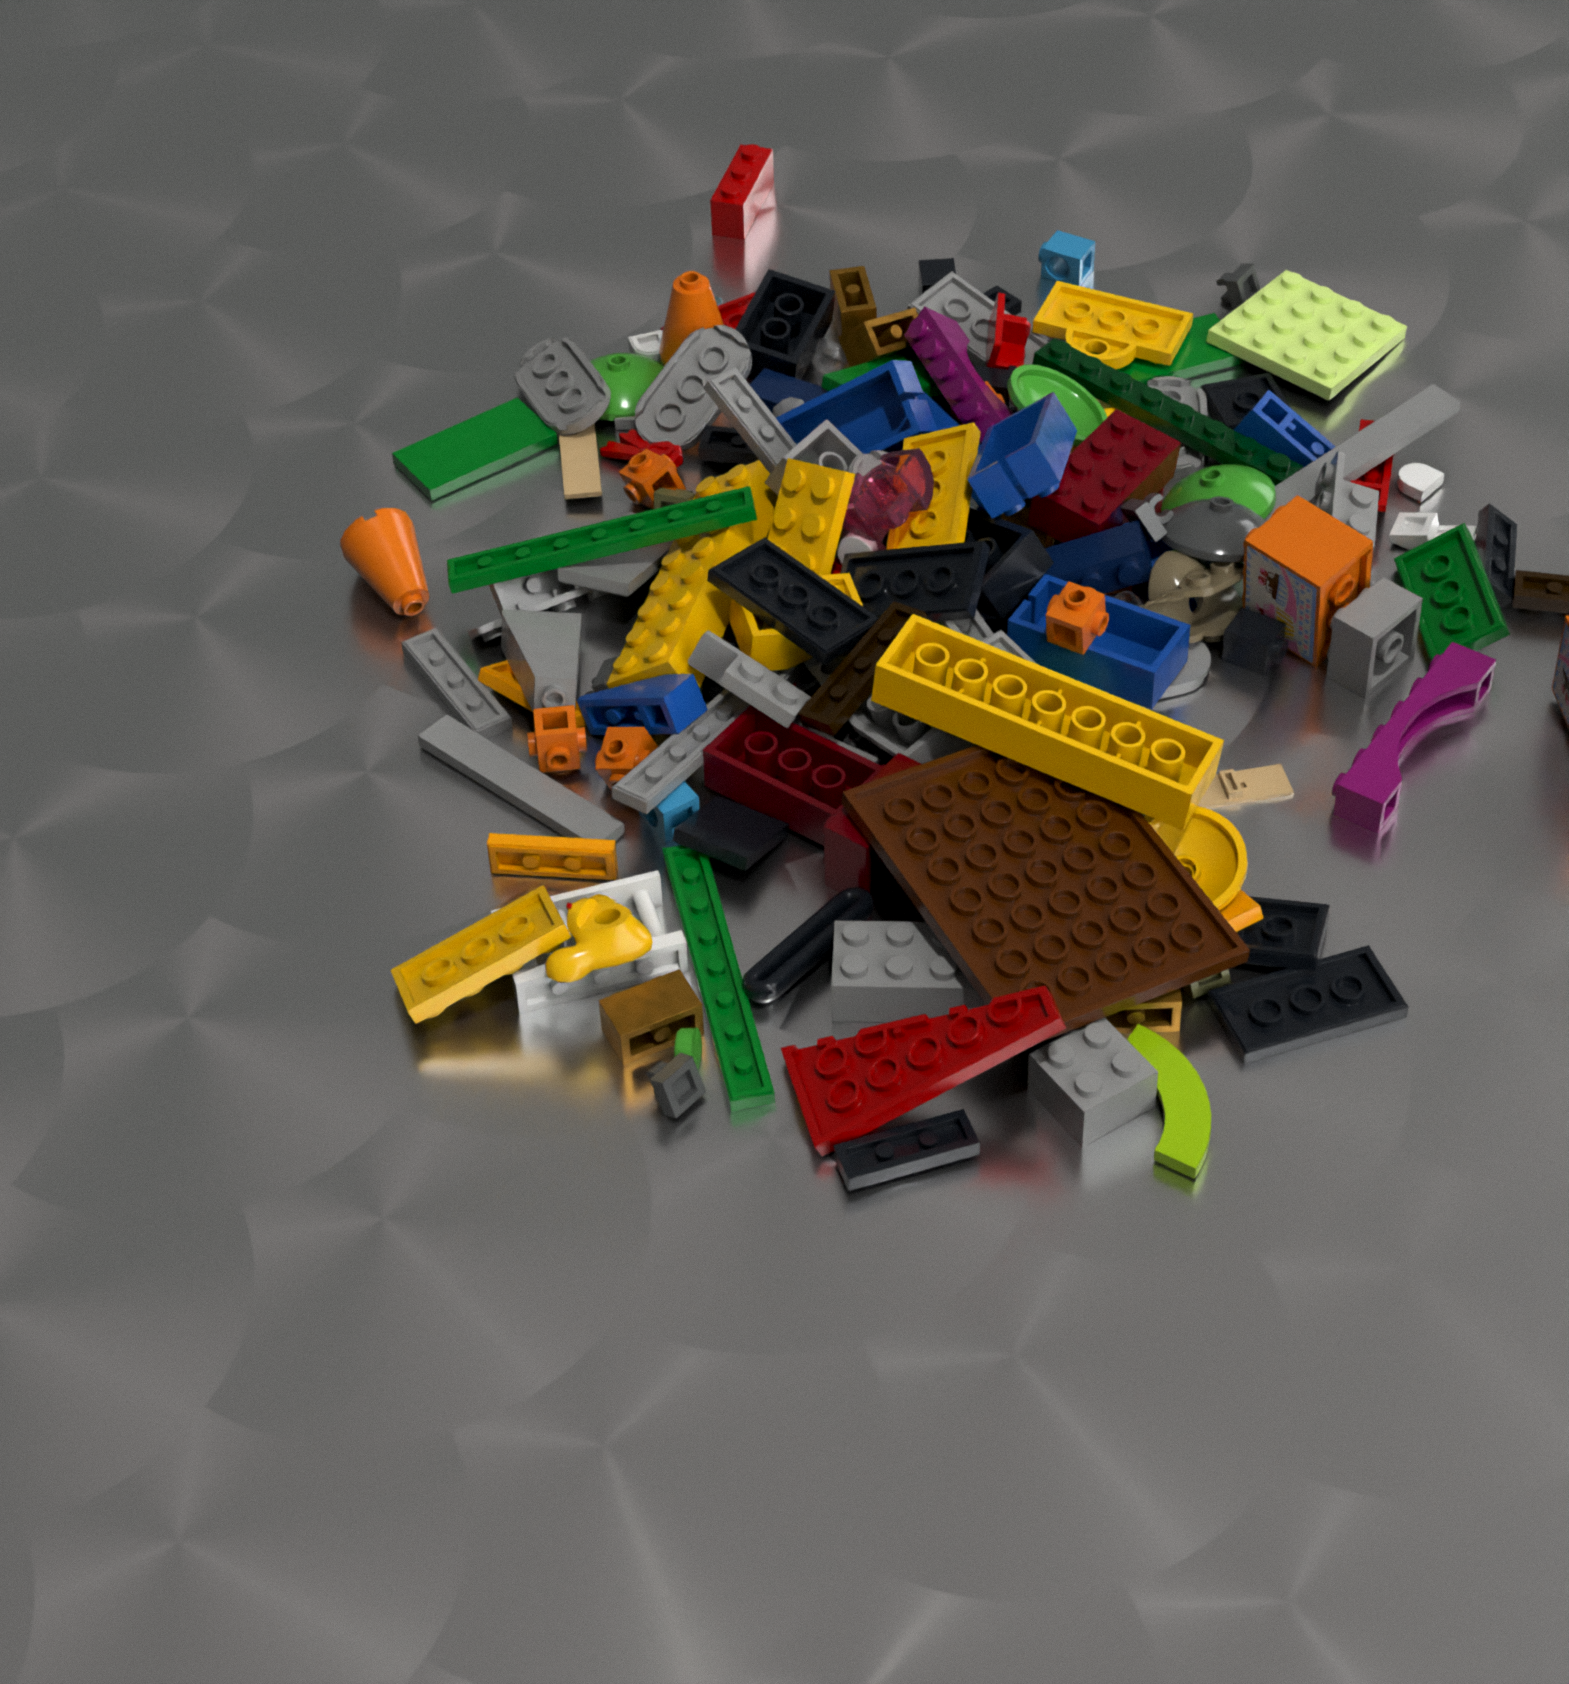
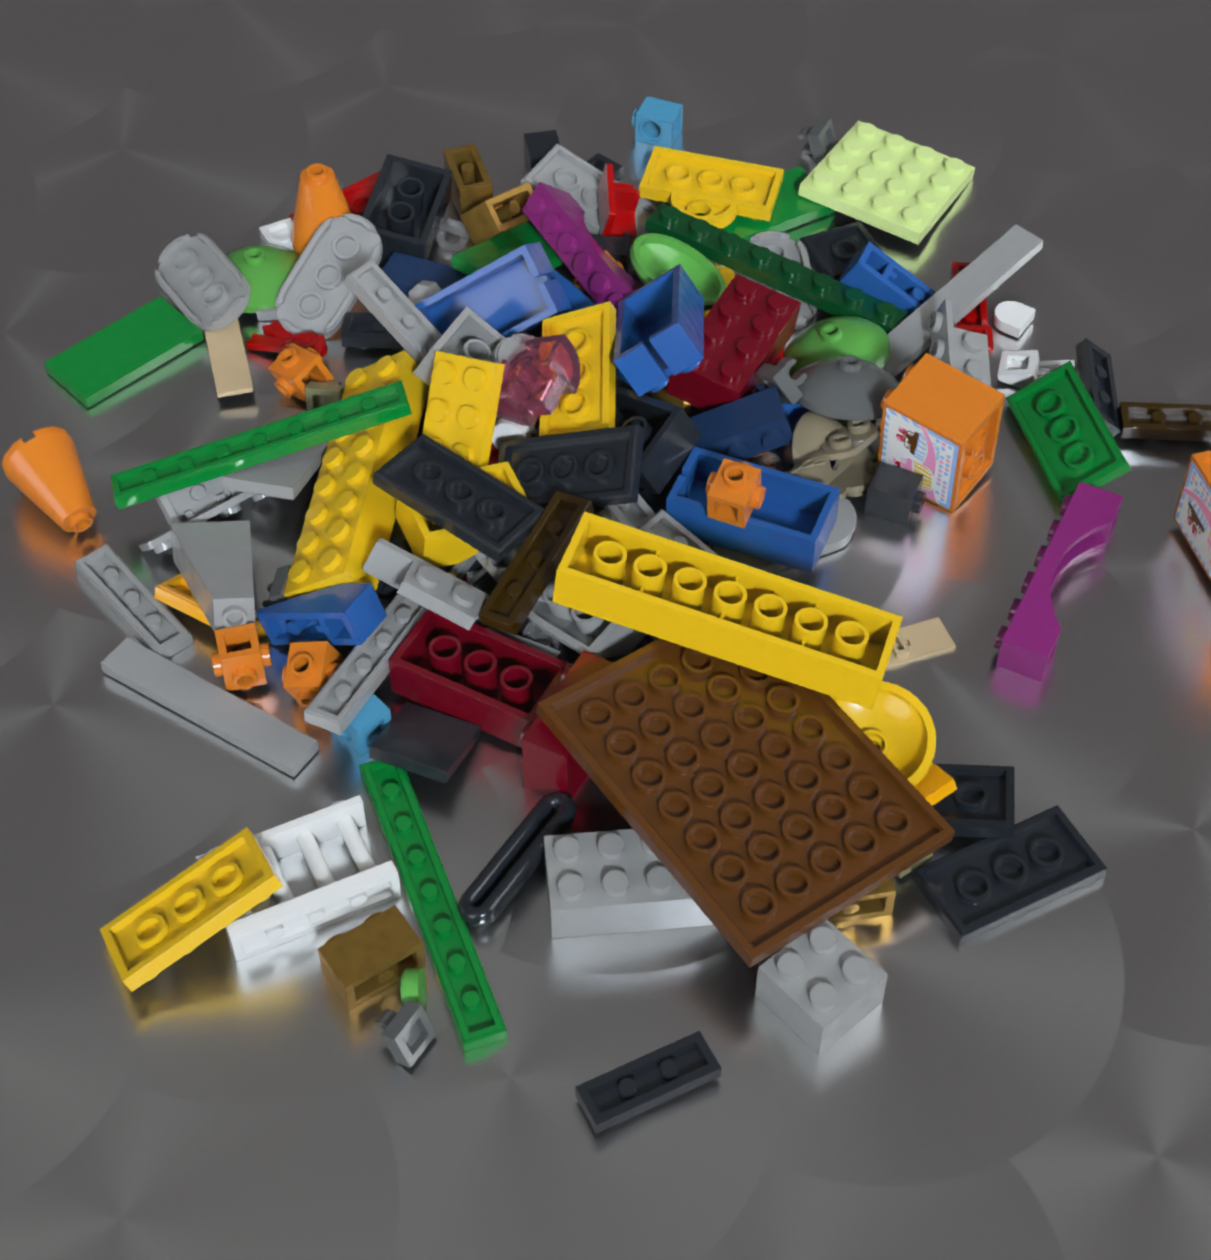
camera: 10 degrees left, 5 degrees up
light orange tile [487,833,618,880] -> none
yellow head [545,894,652,983] -> none
red brick [710,144,774,240] -> none
red wing [781,985,1066,1157] -> none
lime tile [1127,1024,1211,1179] -> none
light grey brick [1326,577,1423,699] -> none

